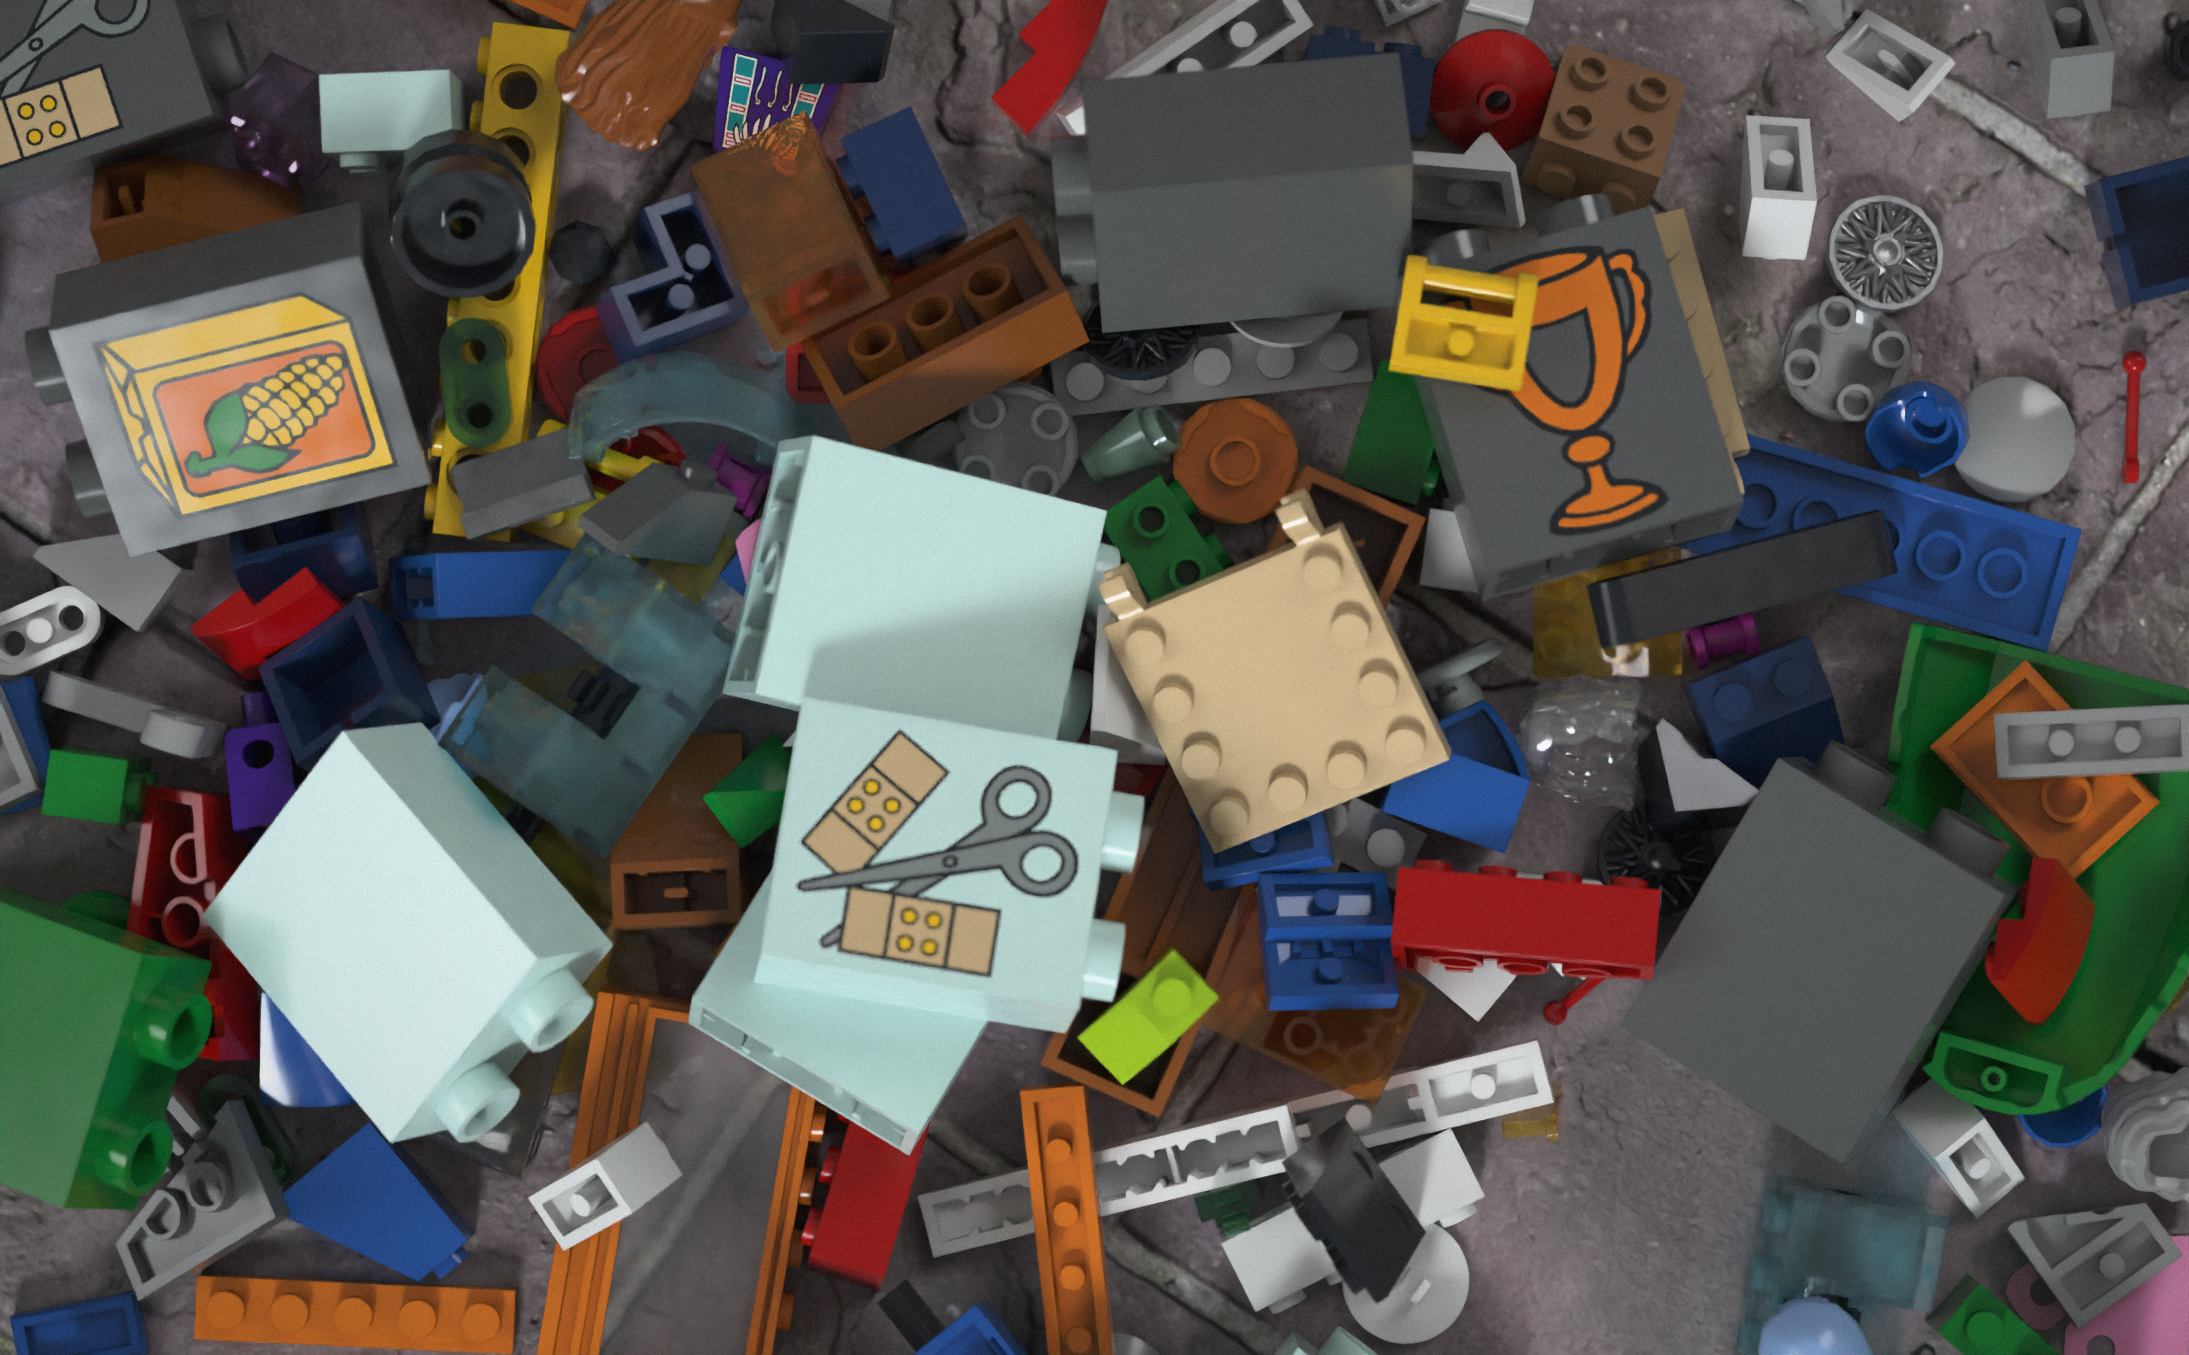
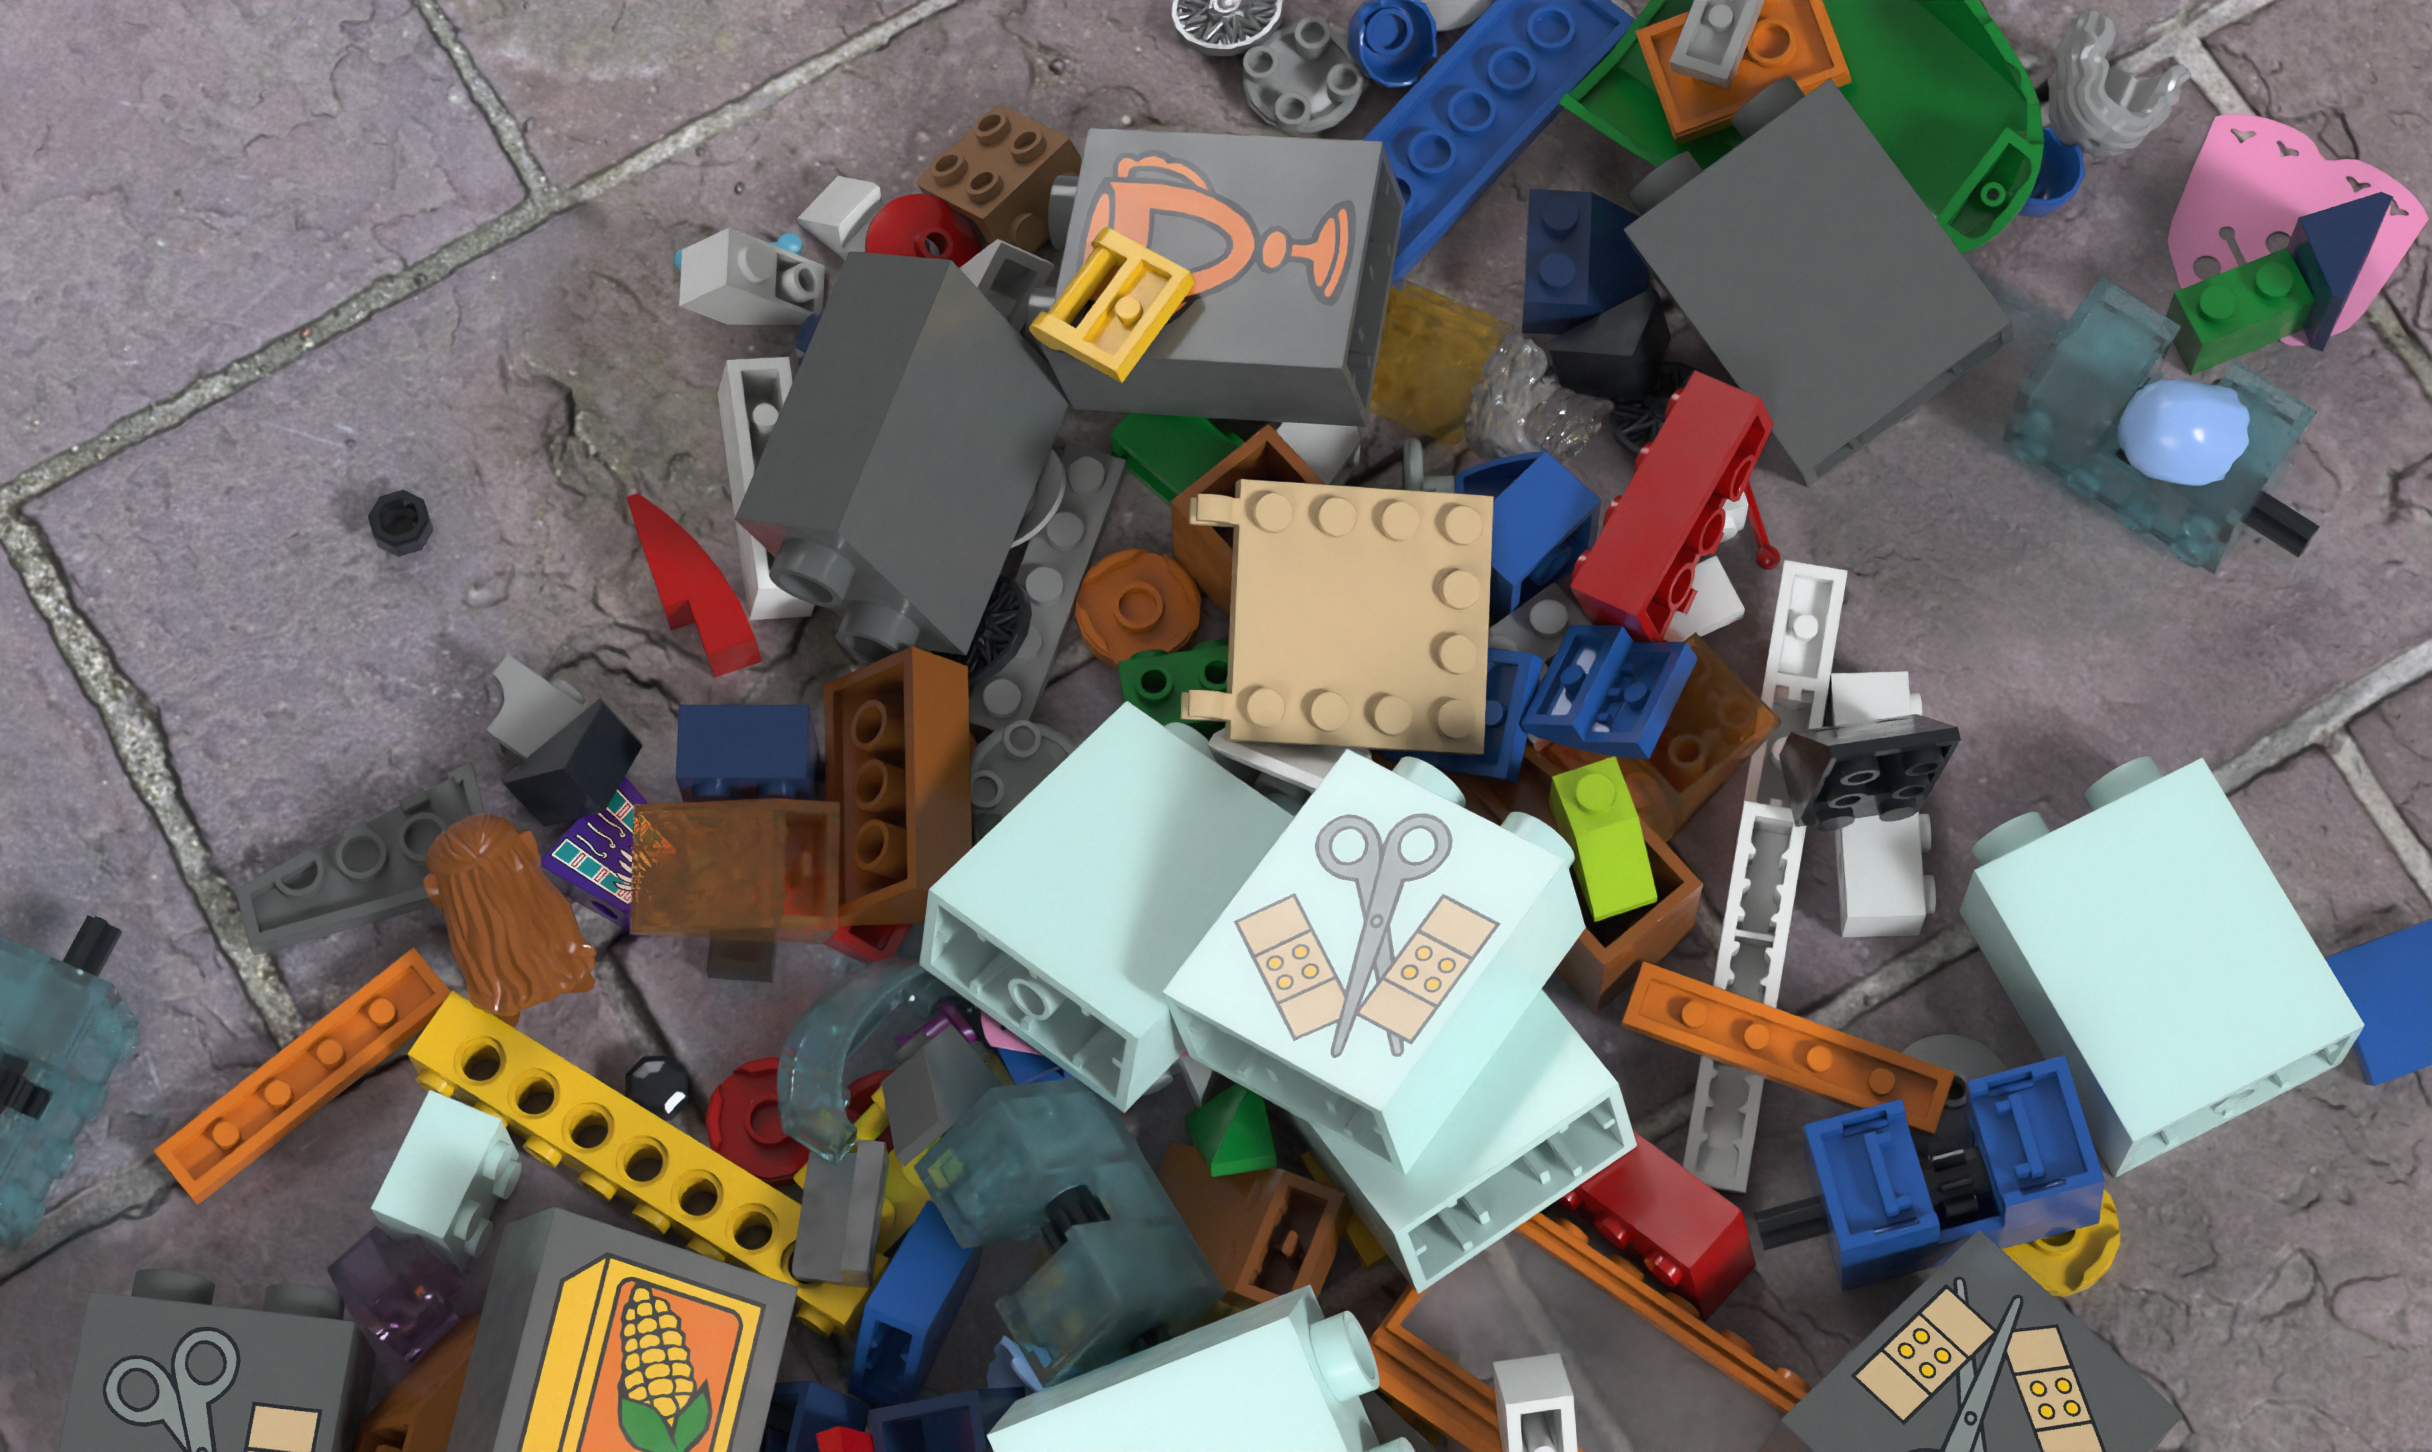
camera: 55 degrees left, 20 degrees down
black wheel [388,129,536,298] -> none
clear green plate [439,318,513,448] -> none
dark blue brick [595,188,752,367] -> none
sand green cone [1081,404,1180,485] -> none
clear green plate [1193,1179,1263,1238] -> none
white piece [1342,1223,1469,1344] -> none
clear yellow piece [1502,1113,1559,1142] -> none
black beam [1586,509,1898,649] -> none
magenta bush [1683,612,1760,671] -> none
white slope [1739,115,1817,260] -> none
white slope [1891,1078,2026,1219] -> none
red slope [1985,858,2096,1026] -> none
light grey wing [2003,1201,2183,1329] -> none

